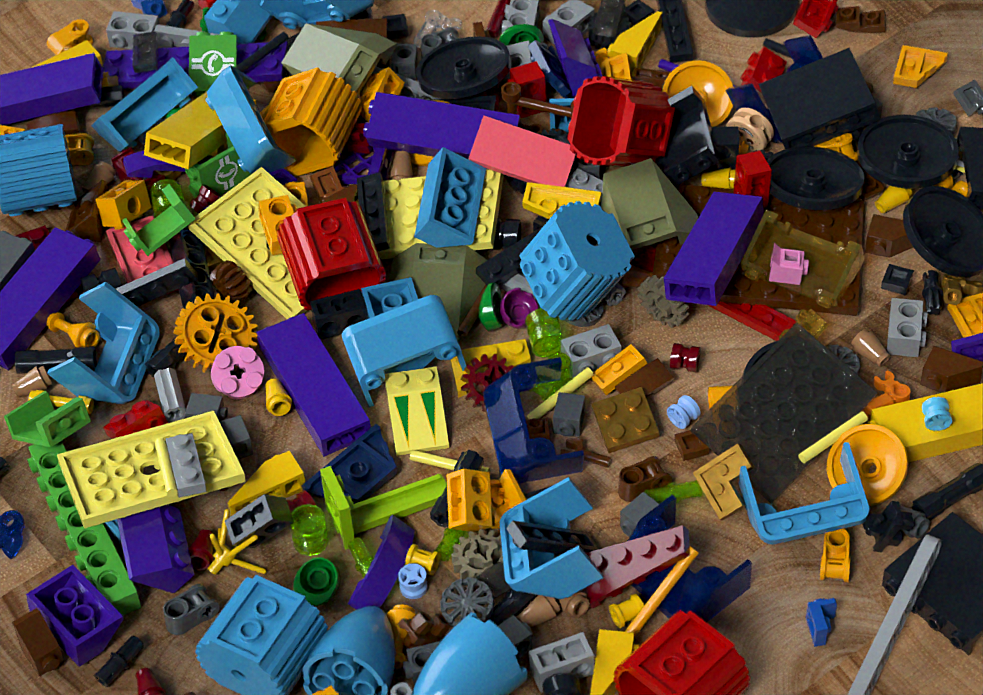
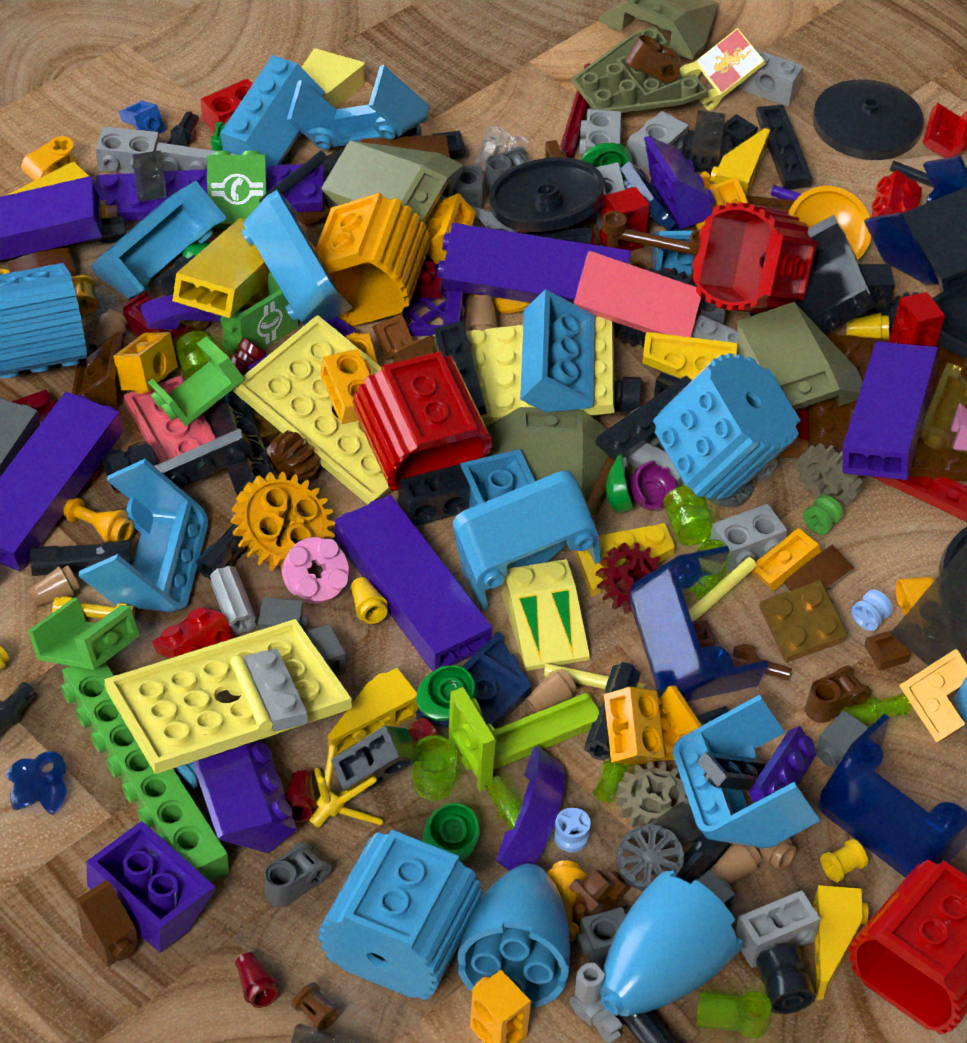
camera: 10 degrees left, 0 degrees up
black axle [94,635,143,688] -> none
yellow bush [405,544,441,576] -> none
dark grey brick [553,392,585,437] -> none
wing [586,525,690,609] -> none
light orange bar [625,546,699,637] -> none
dark red wheel [670,343,701,373] -> none
light nougat head [726,107,774,152] -> none
none -> green hat [416,665,478,721]
none -> medium nougat cone [525,669,577,714]
none -> dark purple plate [748,726,817,803]
none -> bright green wheel [803,495,844,535]

